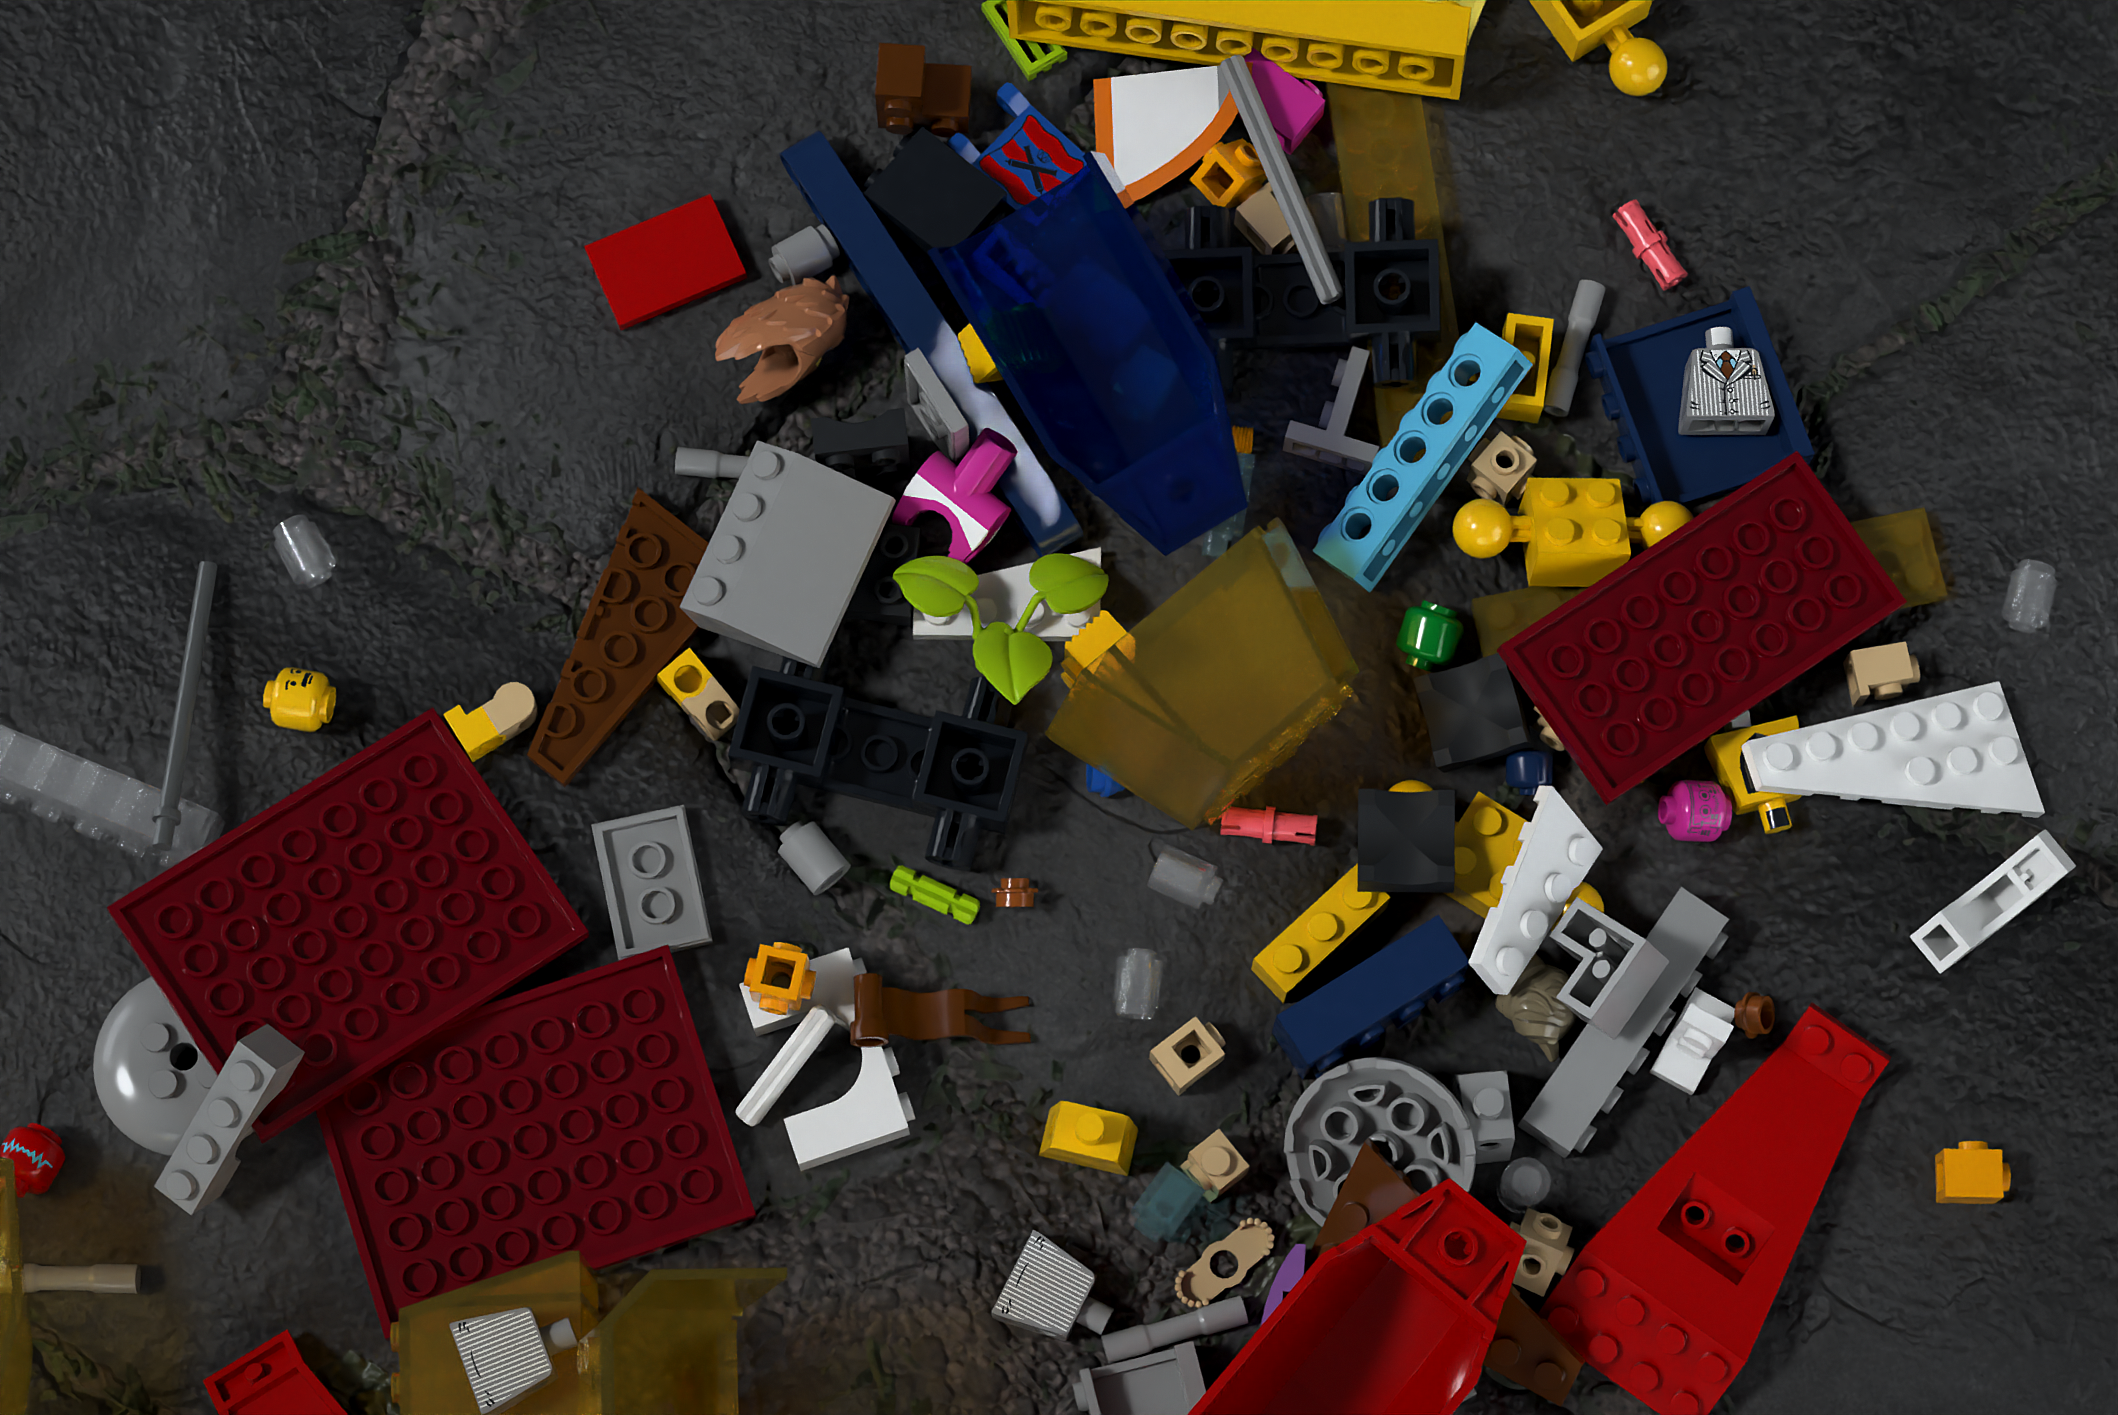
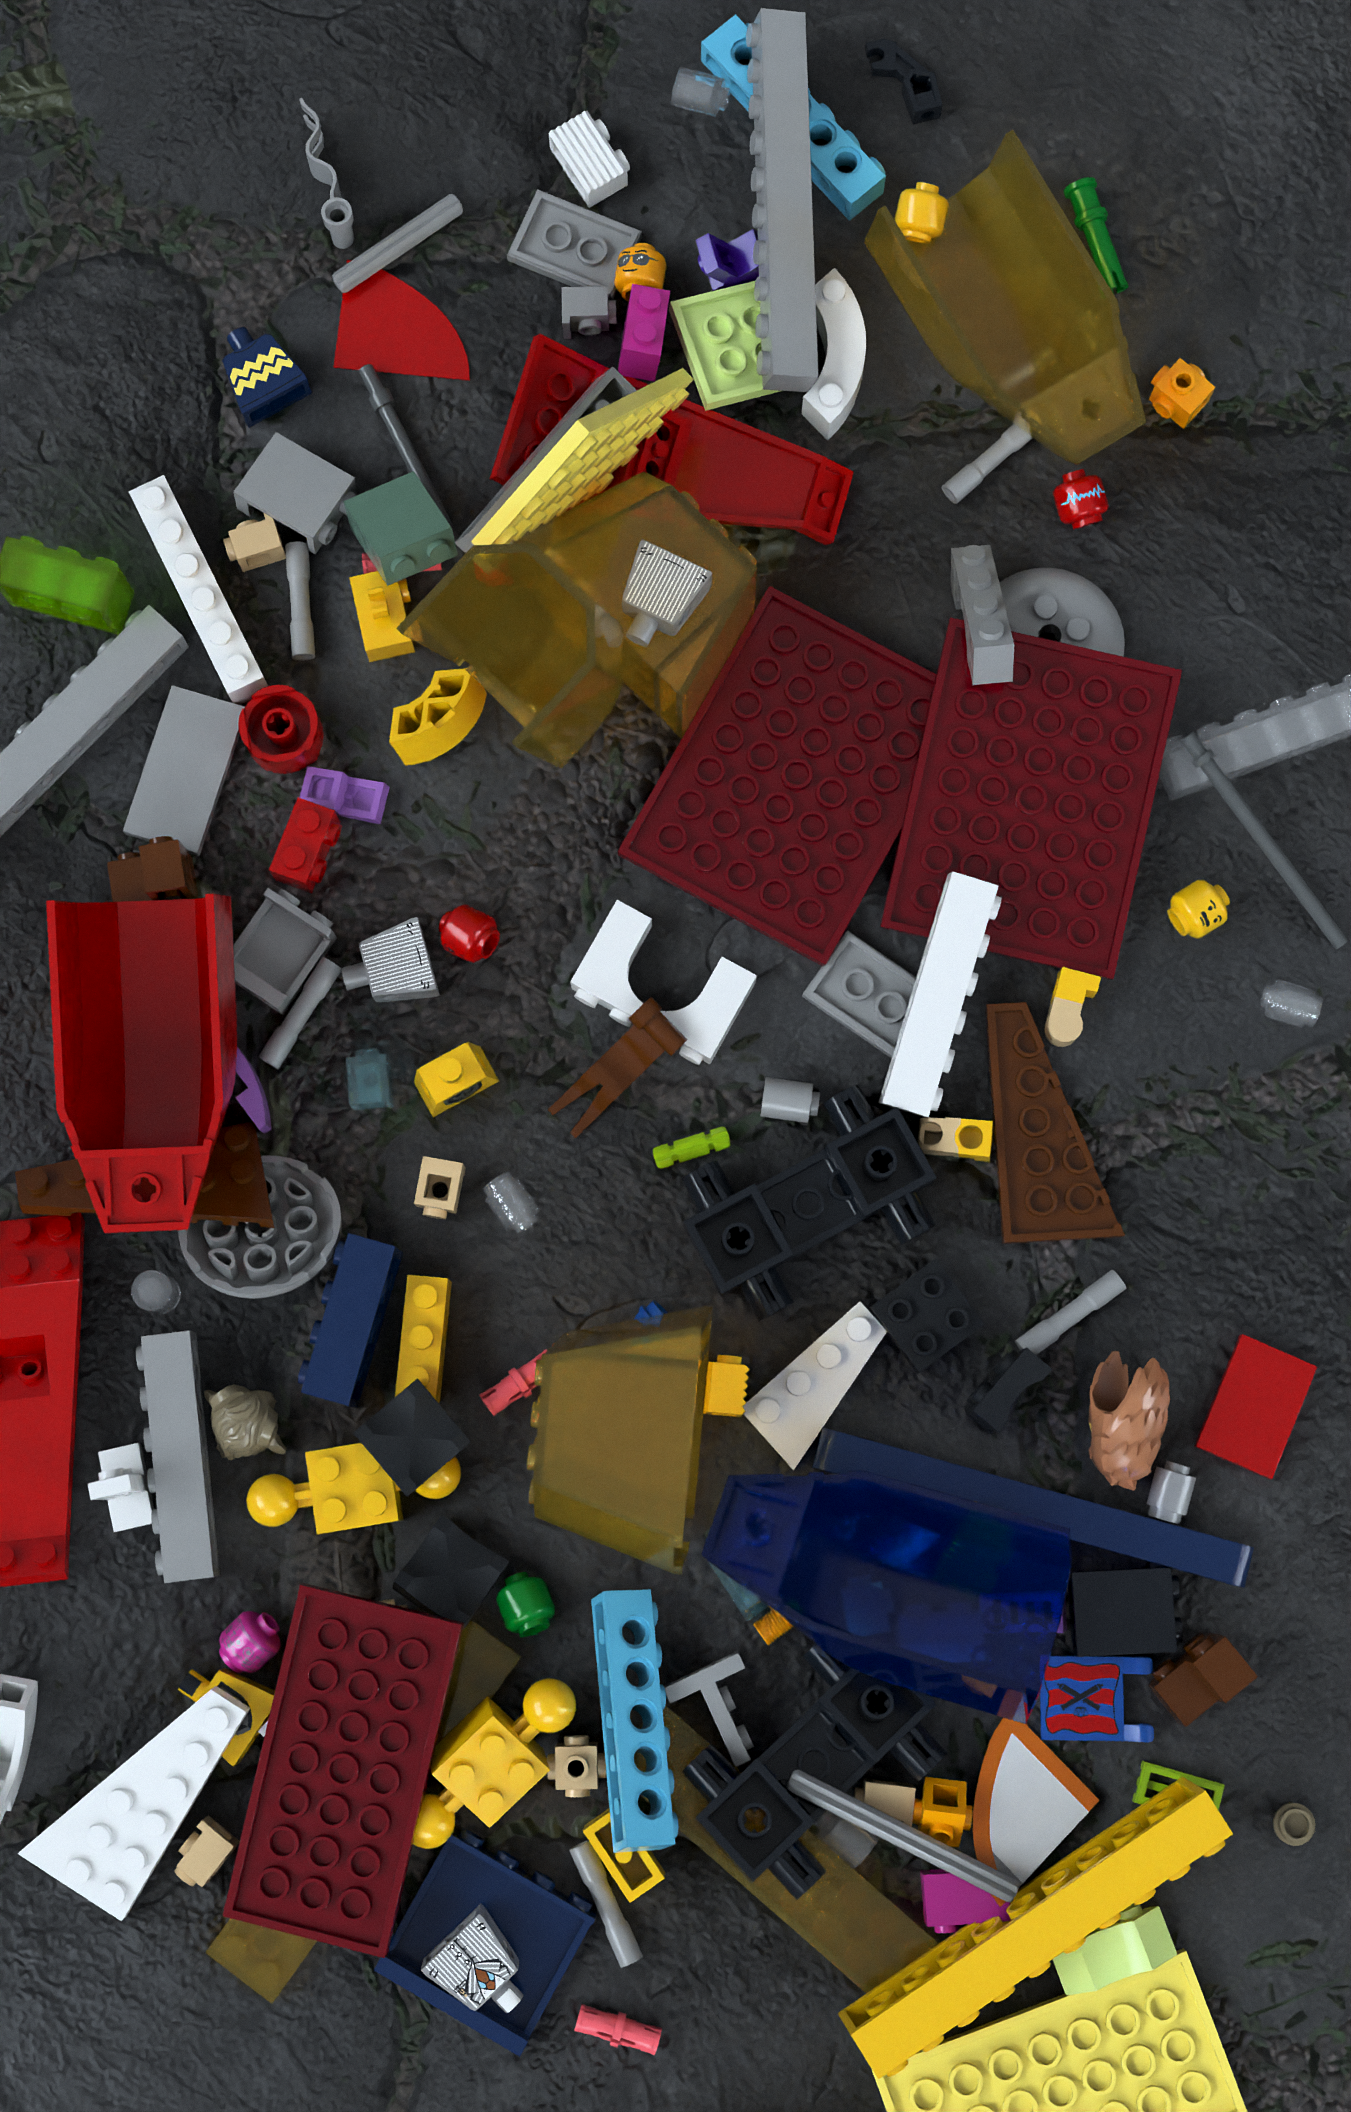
camera: 140 degrees right, 5 degrees up
light grey slope [680,440,896,668] -> none
white axle [736,1004,837,1126] -> none
light orange brick [744,942,816,1015] -> none
dark pink connector [892,428,1018,565] -> none
lime plant [892,553,1109,705] -> none
light grey tile [904,348,970,465] -> none
dark orange plate [991,878,1038,907] -> none
clear brick [1147,844,1223,910] -> none
tan piece [1175,1218,1274,1308] -> none
tan brick [1180,1129,1249,1204] -> none
light grey torso [1451,1070,1515,1164] -> none
white wing [1468,785,1603,995] -> none
dark blue piece [1505,750,1553,795] -> none
tan brick [1509,1208,1574,1297] -> none
light grey brick [1549,897,1670,1040] -> none
dark orange plate [1734,992,1775,1038] -> none
clear brick [2001,560,2058,633] -> none
none -> red head [439,904,500,963]
none -> white brick [878,871,1002,1117]

